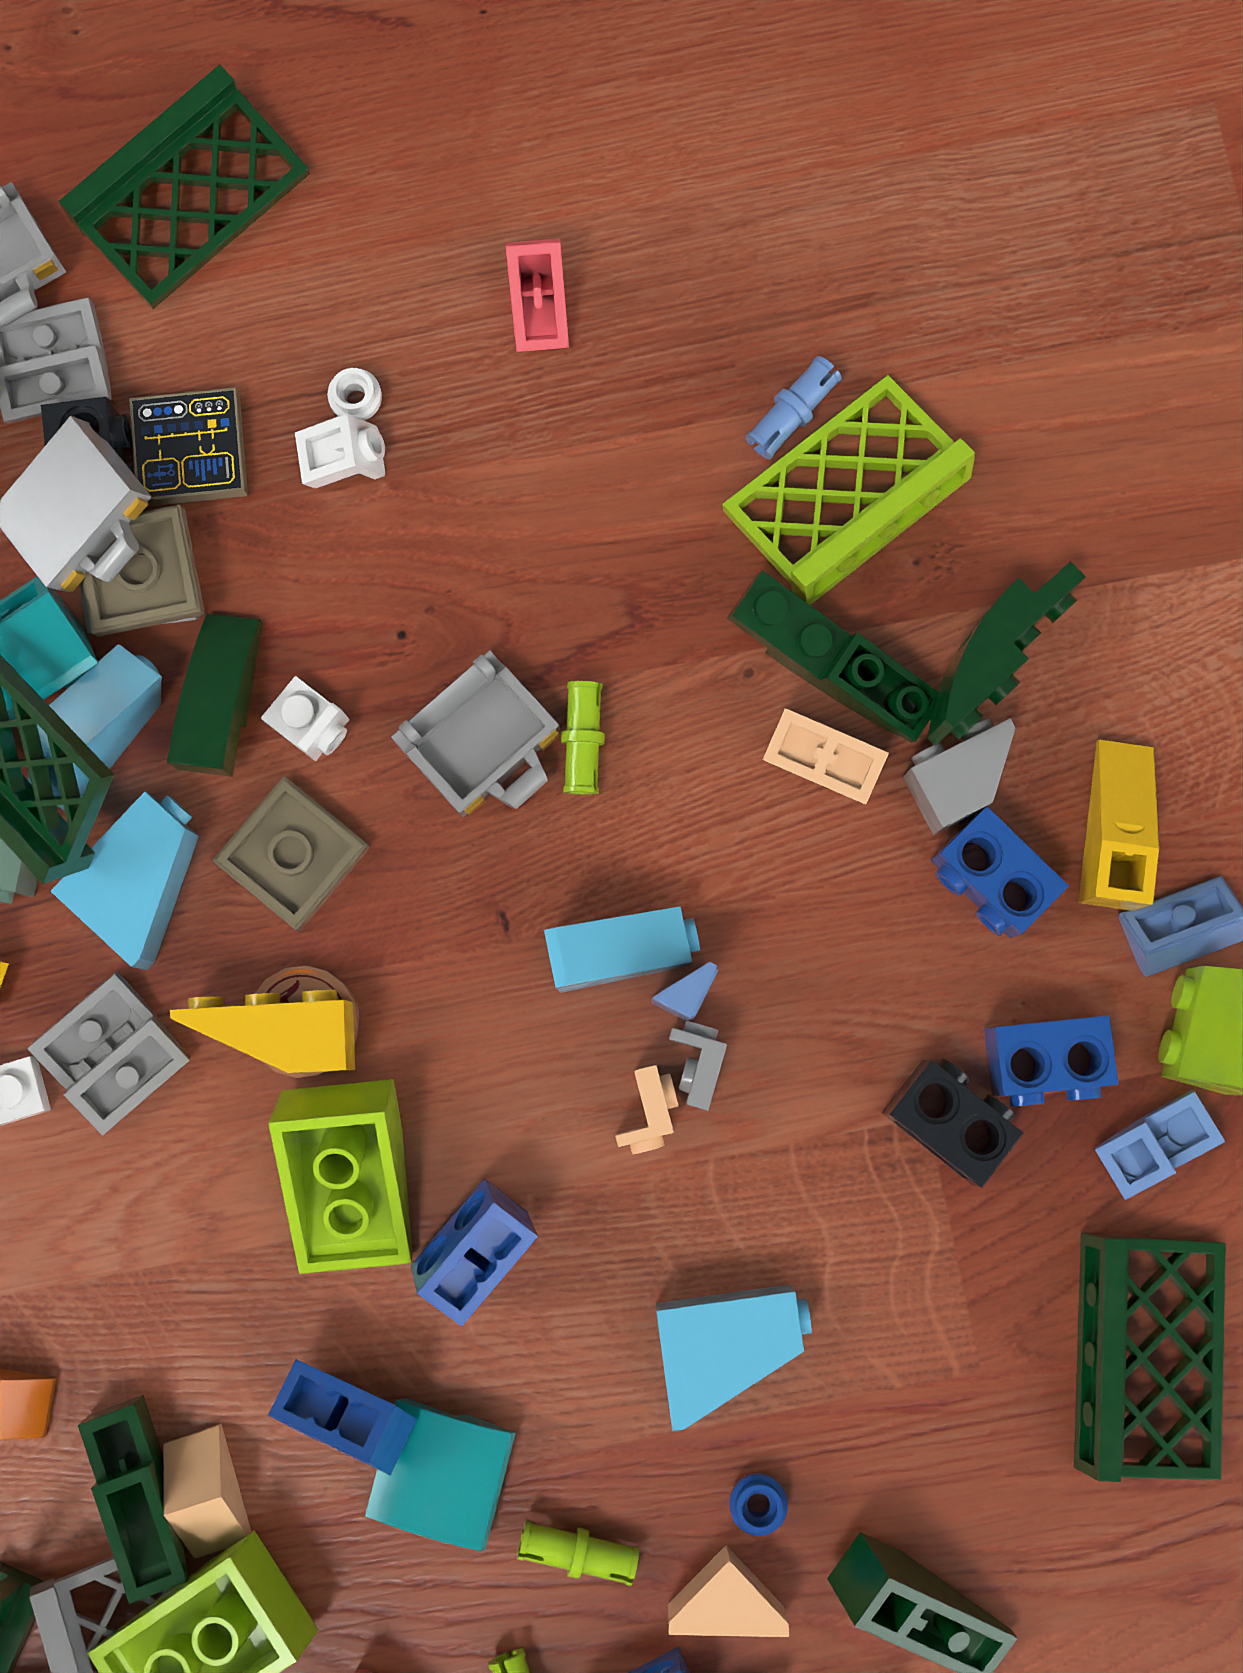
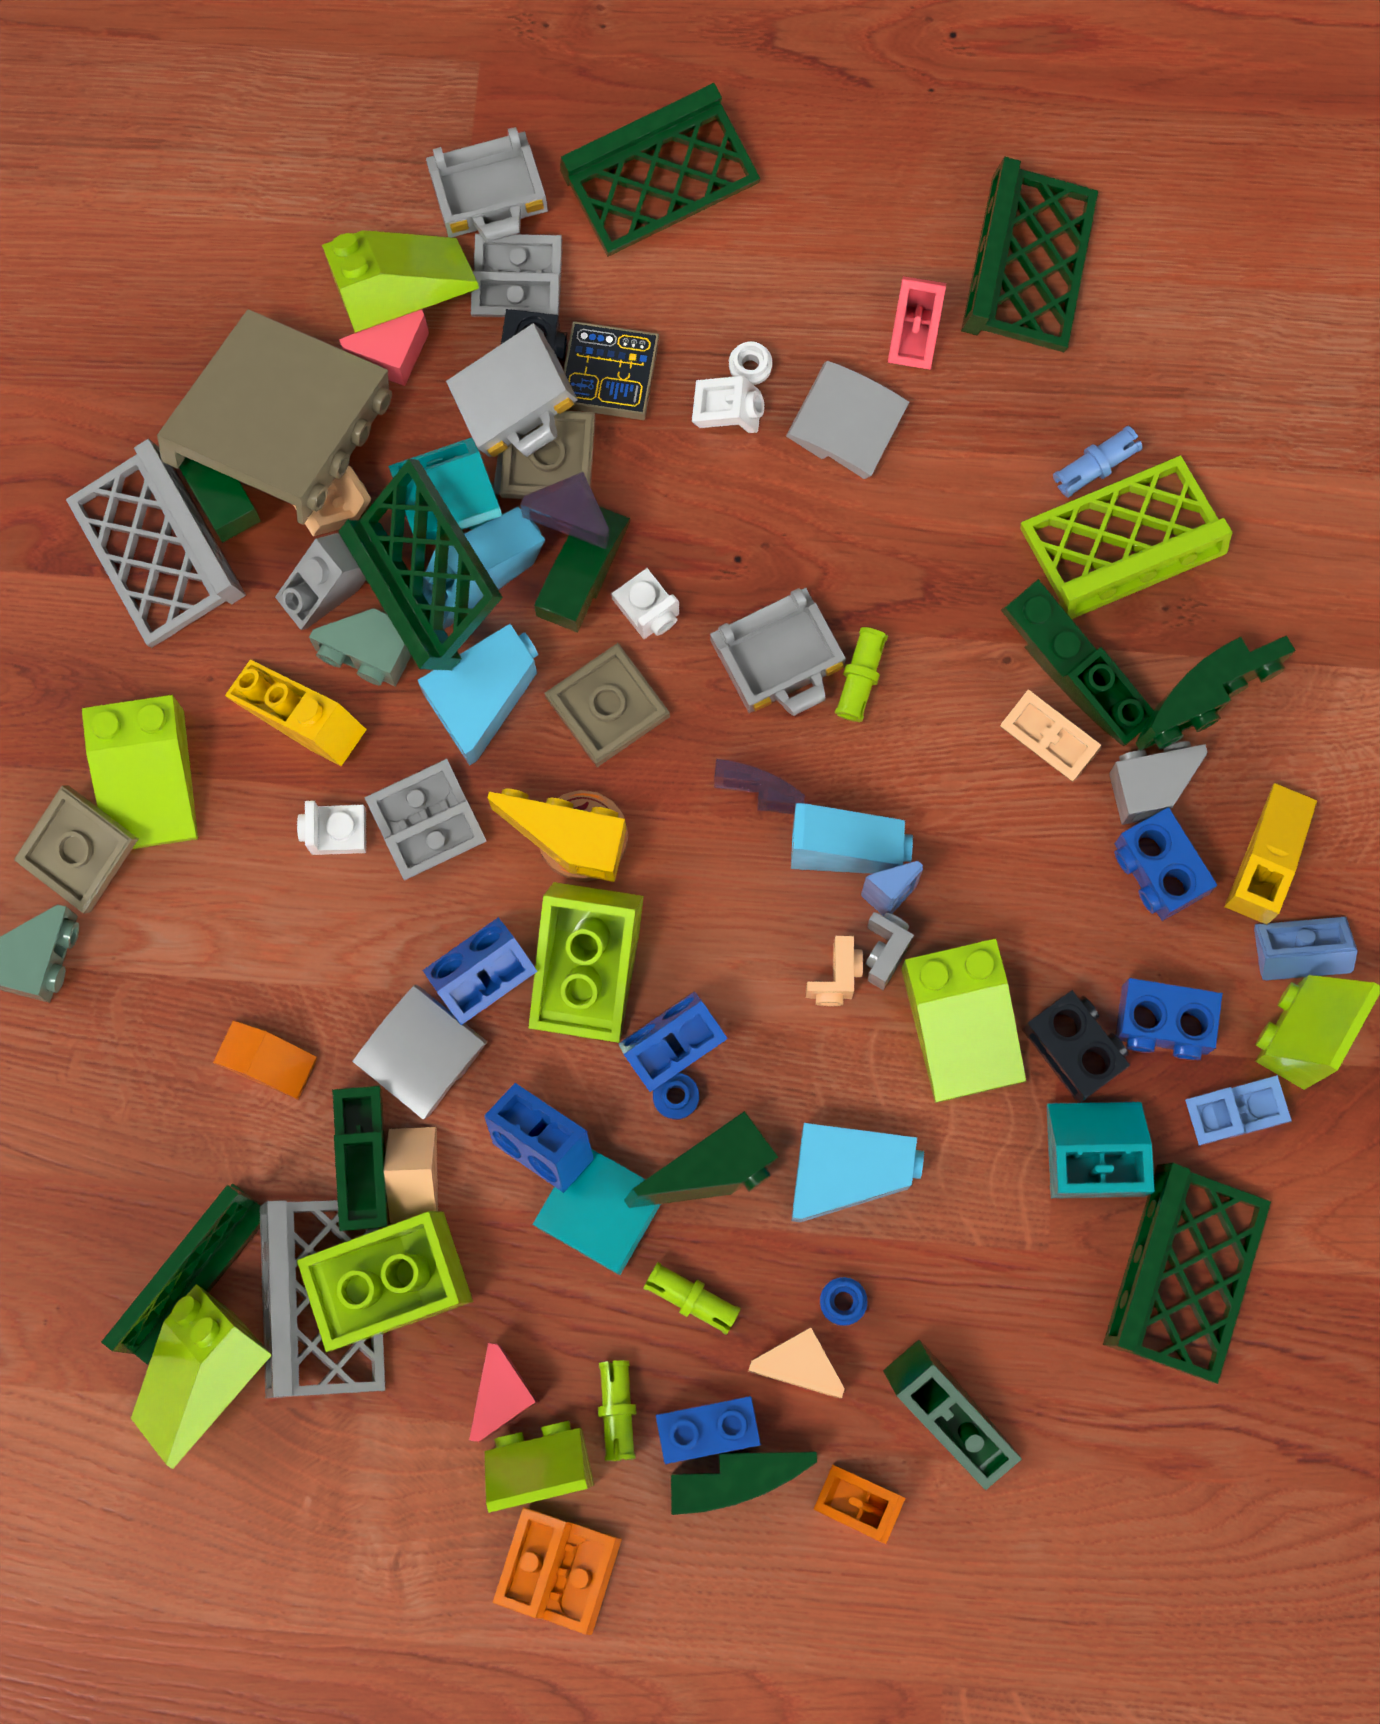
camera: 15 degrees right, 5 degrees down
none -> light grey slope [352,985,487,1119]
none -> blue brick [422,917,538,1025]
none -> clear purple slope [521,472,609,549]
none -> dark green slope [624,1111,778,1208]
none -> blue plate [653,1073,699,1120]
none -> clear purple slope [714,759,805,814]
none -> light grey slope [786,361,909,479]
none -> lime slope [901,939,1026,1103]
none -> dark green fence [961,156,1098,352]
none -> teal slope [1046,1102,1155,1199]

